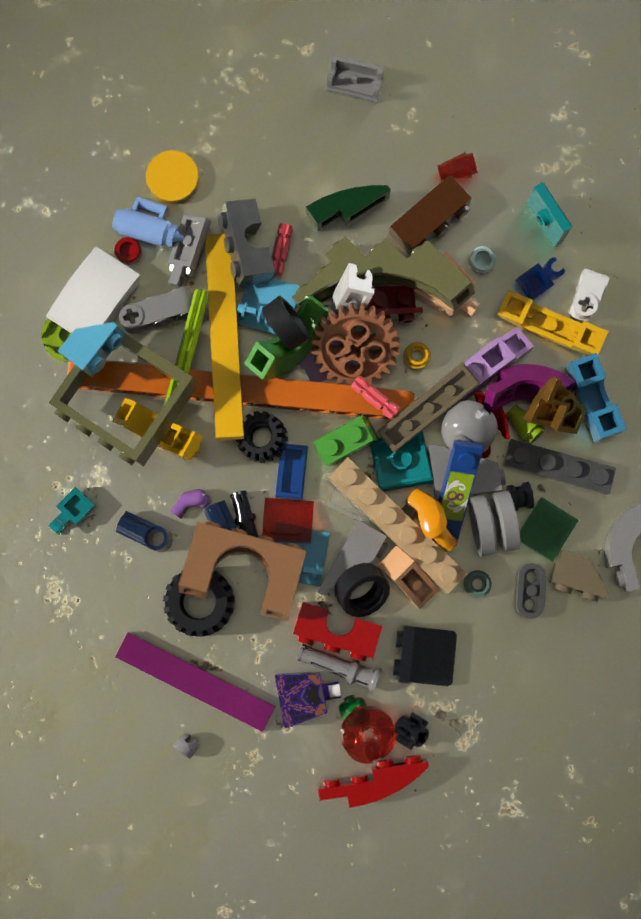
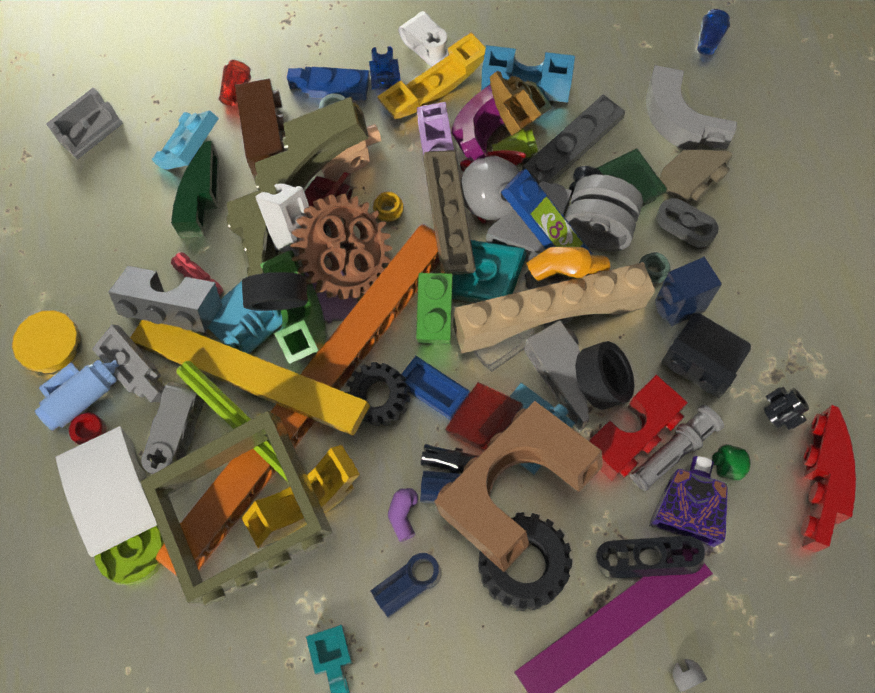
camera: 60 degrees left, 15 degrees down
medium azure slope [58,322,126,377] -> none
clear red plate [339,706,396,764] -> none
coral axle [351,376,399,419] -> none
light nougat slope [377,546,439,609] -> none
teal plate [526,182,572,247] -> none
none -> medium azure plate [152,110,219,170]
none -> blue hinge [287,67,370,101]
none -> black beam [596,536,705,578]
none -> dark blue brick [655,256,722,327]

